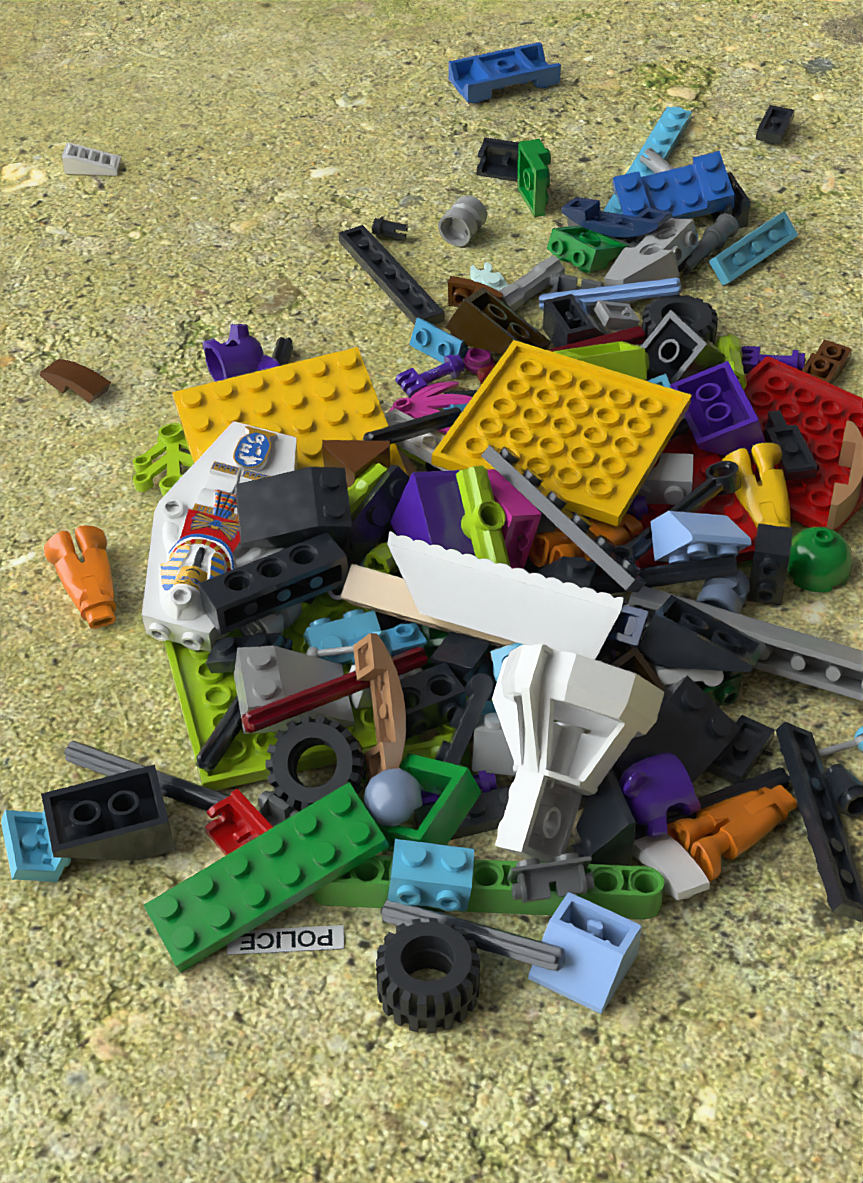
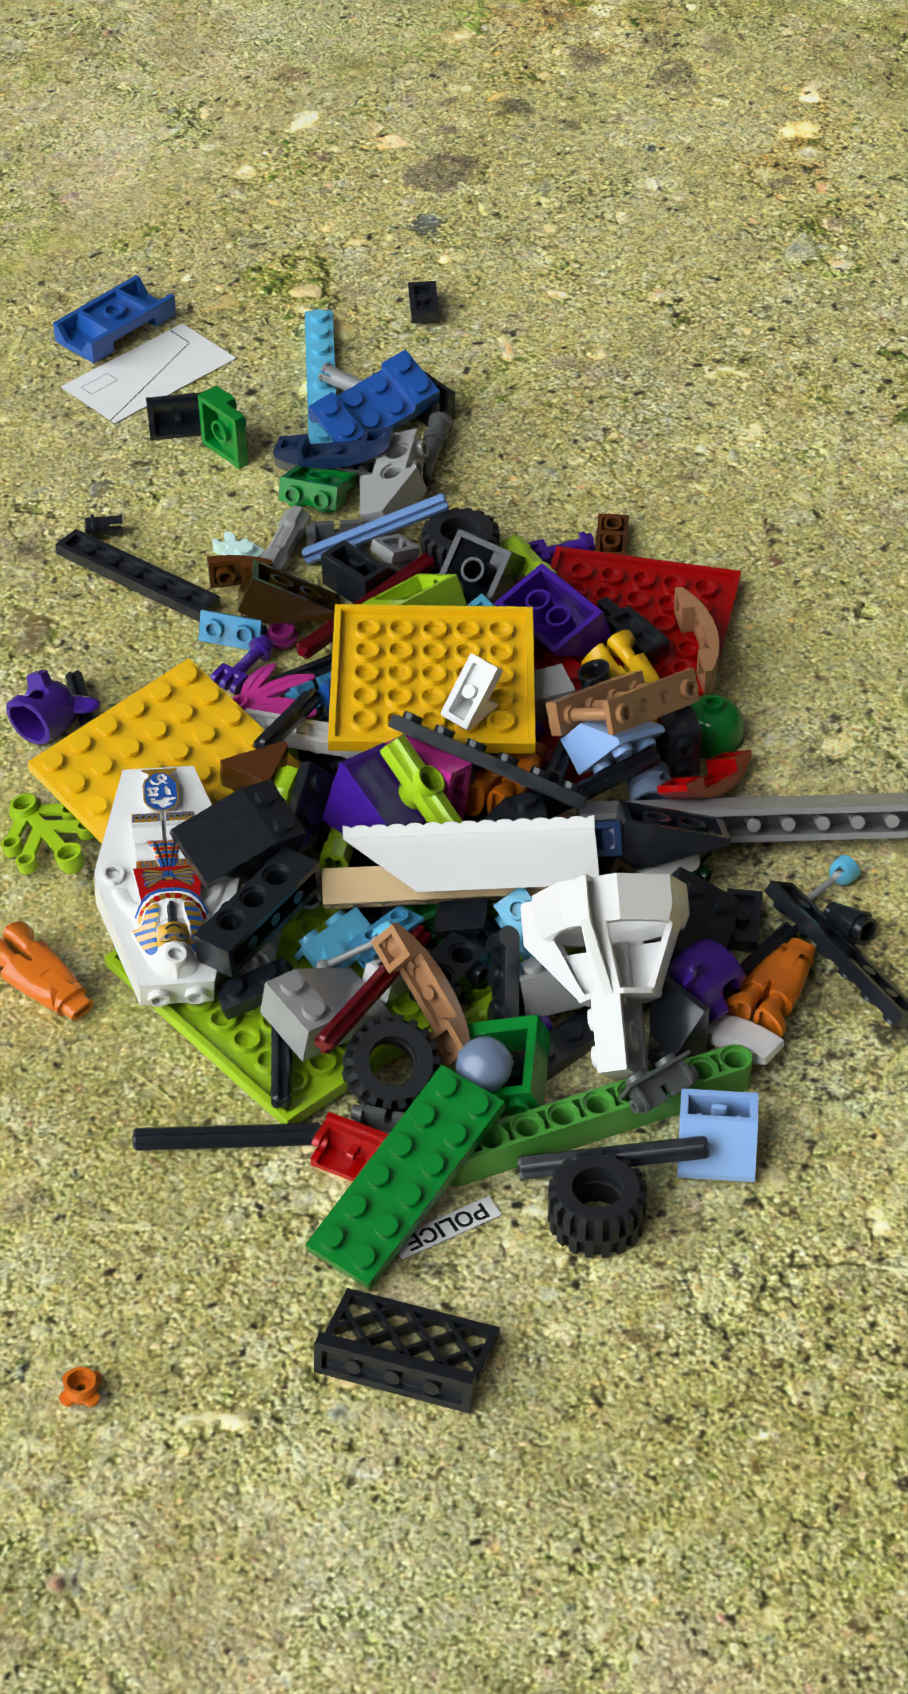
camera: 25 degrees left, 0 degrees up
medium azure bracket [1,810,71,882] -> none
black slope [41,764,176,861] -> none
medium azure bracket [388,839,474,911] -> none
light grey wheel [438,195,487,247] -> none
medium azure plate [709,211,798,286] -> none
none -> white sticker [61,324,236,423]
none -> black fence [314,1288,500,1414]
none -> white slope [440,653,504,730]
none -> medium nougat fence [546,668,700,736]
none -> red slope [657,750,752,799]

